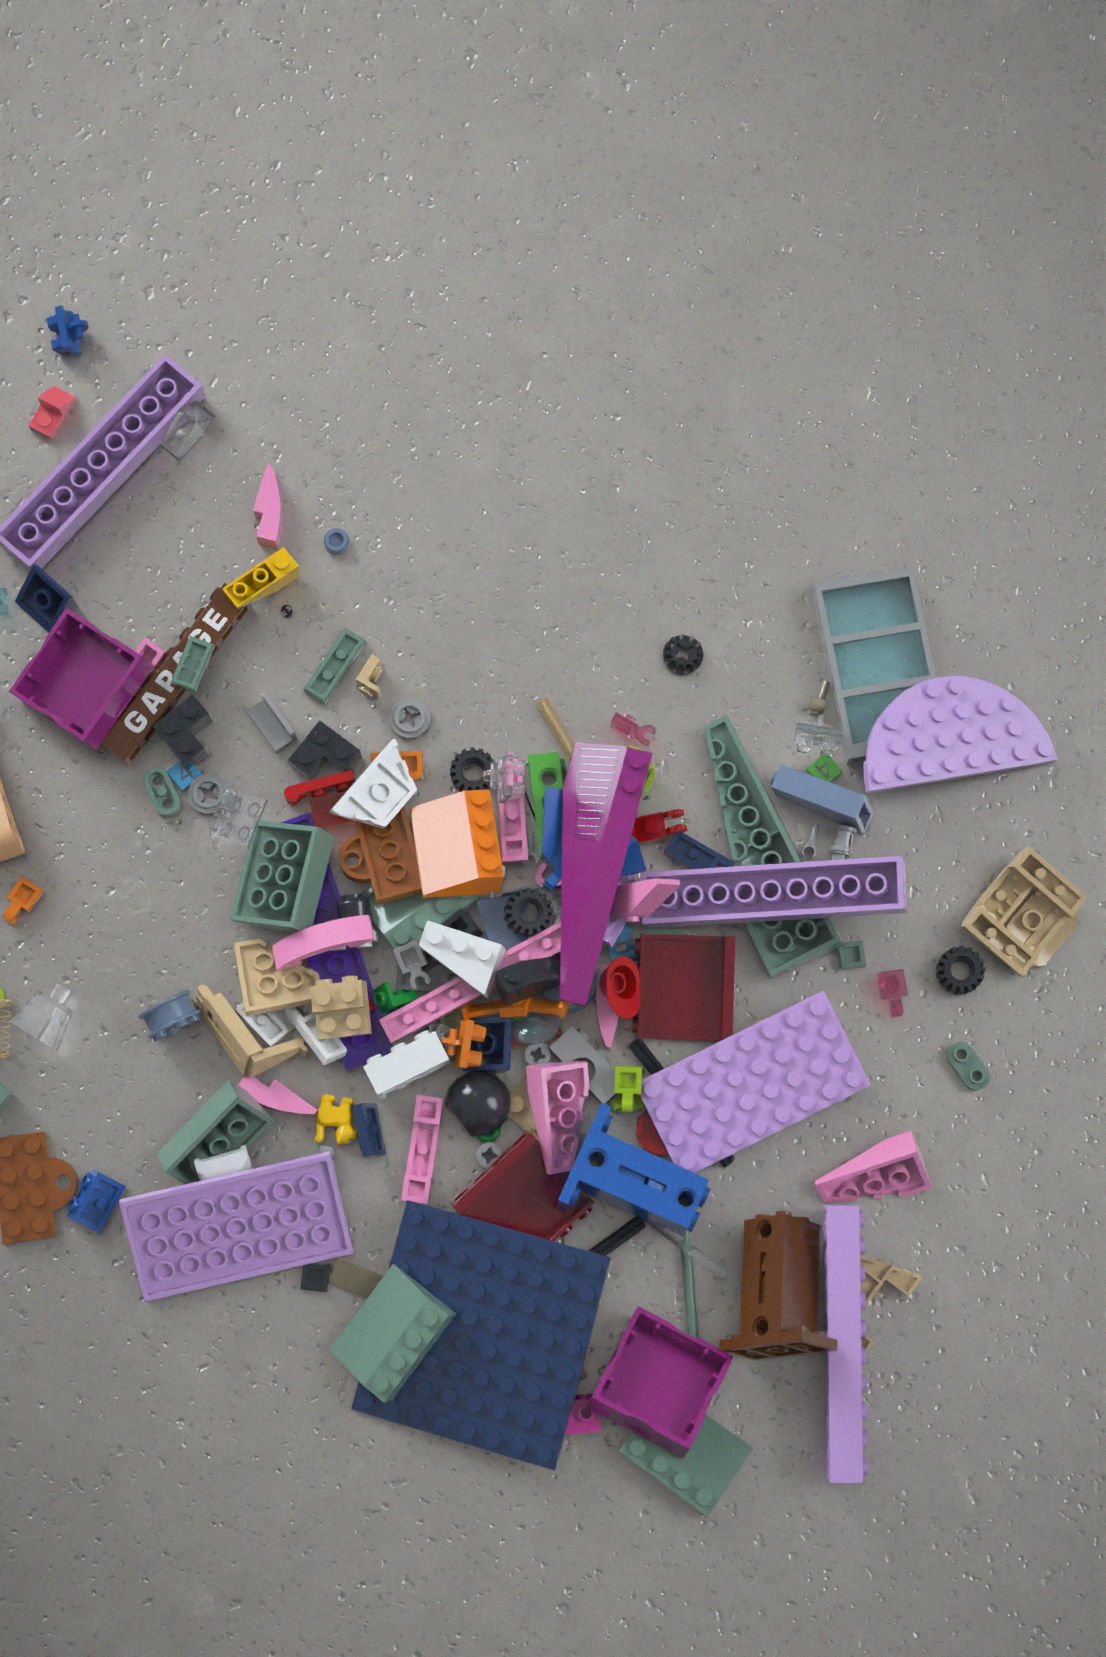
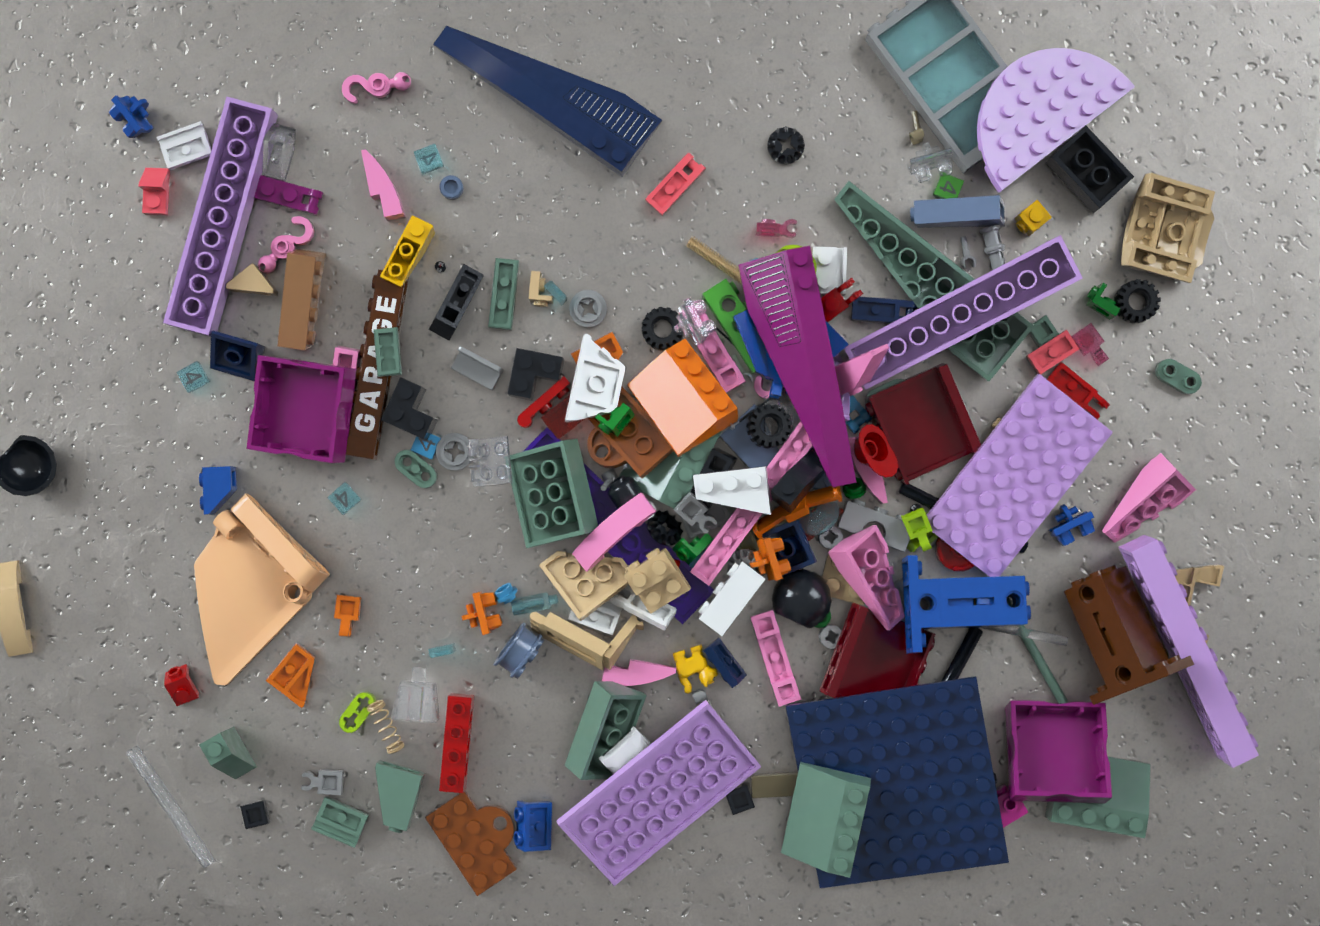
camera: 20 degrees left, 10 degrees up
none -> white plate [157,121,212,170]
none -> tan slope [226,263,278,296]
none -> magenta plate [254,175,323,215]
none -> bright pink piece [258,216,314,274]
none -> medium nougat wedge [277,249,326,350]
none -> clear light blue tile [327,482,362,515]
none -> bright pink piece [342,72,411,104]
none -> clear light blue tile [414,144,444,175]
none -> black slope [428,264,484,340]
none -> clear light blue tile [428,643,456,658]
none -> dark blue wedge [433,26,662,177]
none -> red brick [439,693,475,793]
none -> orange hips [461,591,503,635]
none -> dark azure plate [495,583,518,604]
none -> clear light blue cylinder [511,592,559,616]
none -> clear light blue tile [544,281,567,306]
none -> green bracket [595,403,635,437]
none -> light grey hand [601,468,618,491]
none -> coral plate [645,153,706,216]
none -> black gear [647,510,683,546]
none -> white plate [812,247,847,295]
none -> green plate [843,477,866,499]
none -> yellow bracket [1014,200,1052,236]
none -> coral plate [1026,330,1079,375]
none -> black brick [1045,125,1134,213]
none -> red hinge [1046,362,1110,420]
none -> blue hips [1048,504,1095,546]
none -> green bracket [1086,282,1120,320]

